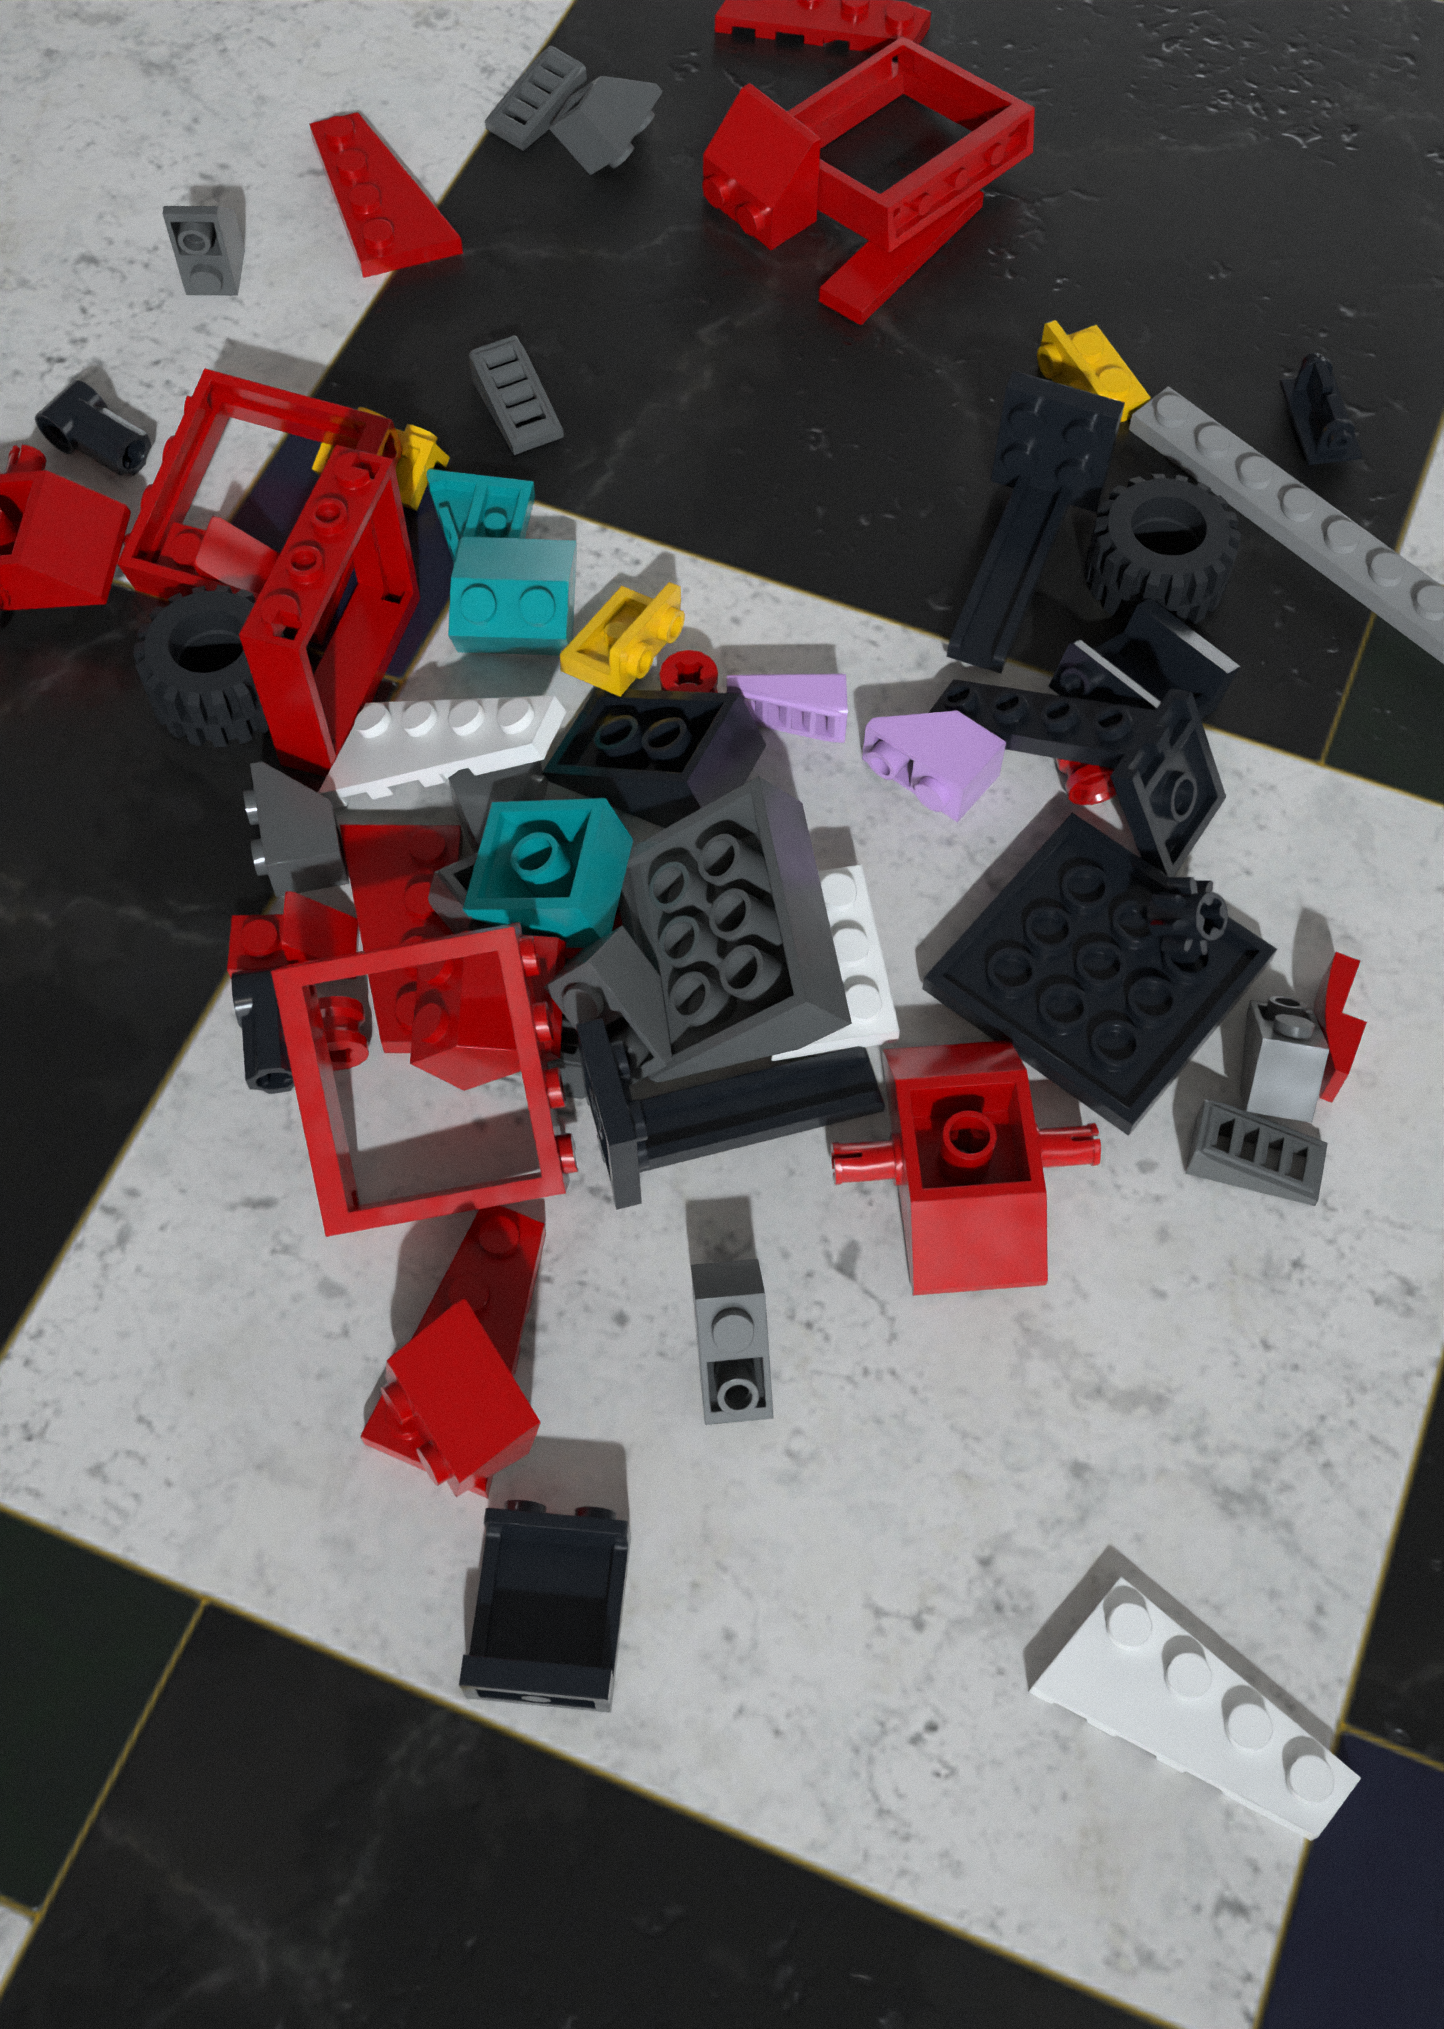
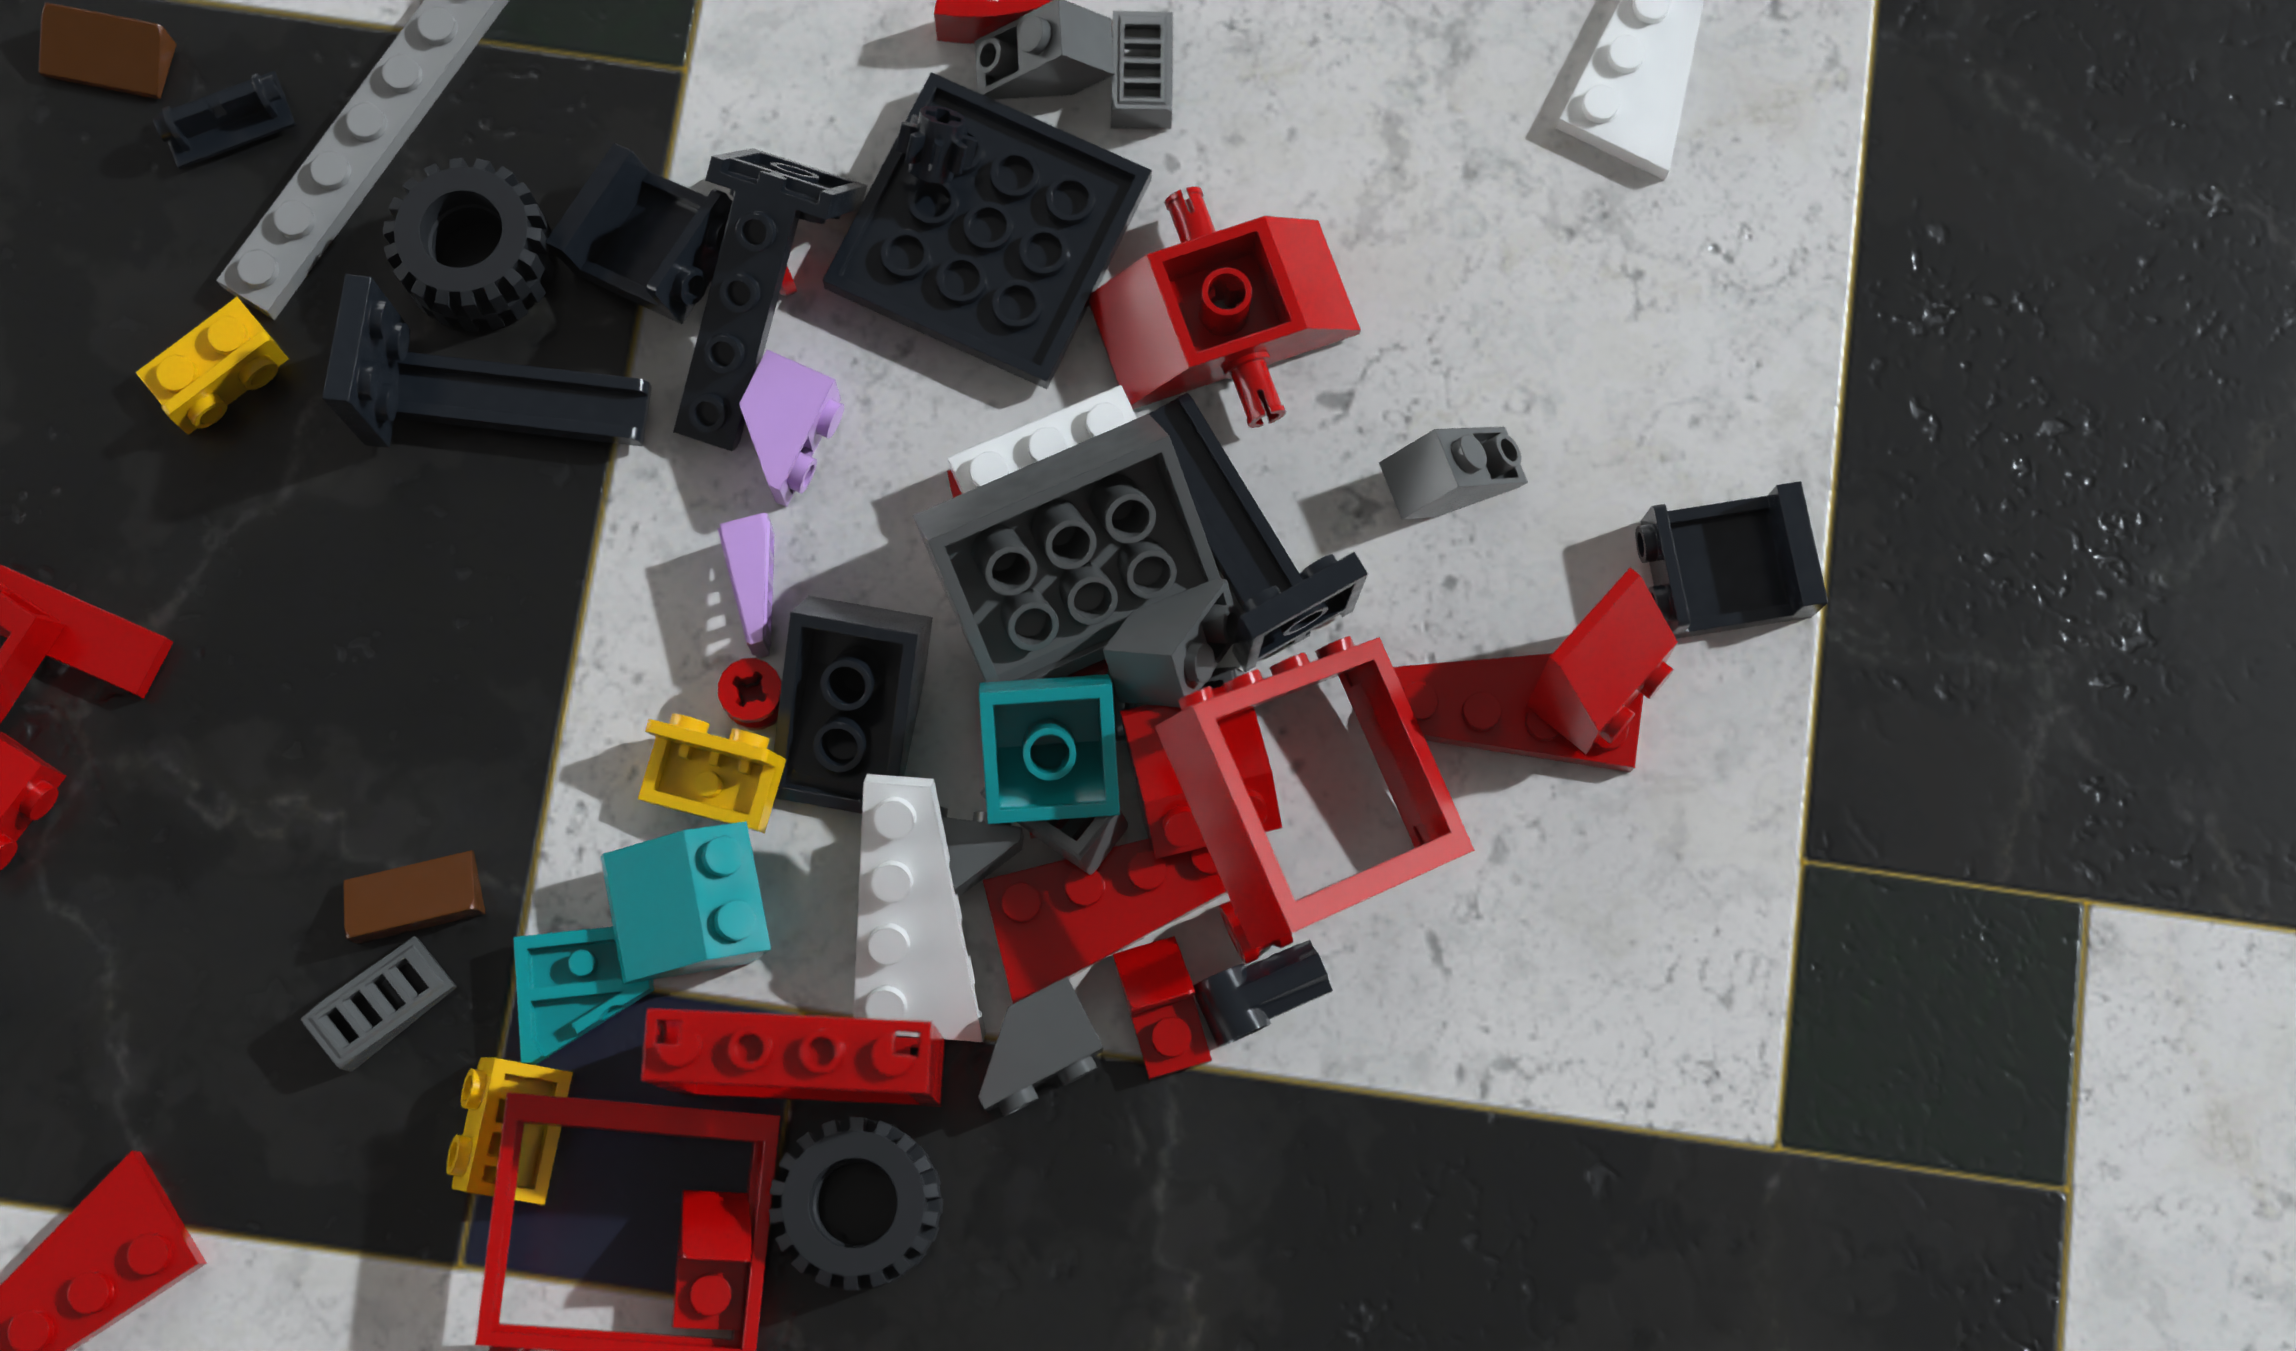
camera: 110 degrees left, 15 degrees up
none -> reddish brown slope [39,3,176,99]
none -> reddish brown slope [344,850,486,944]

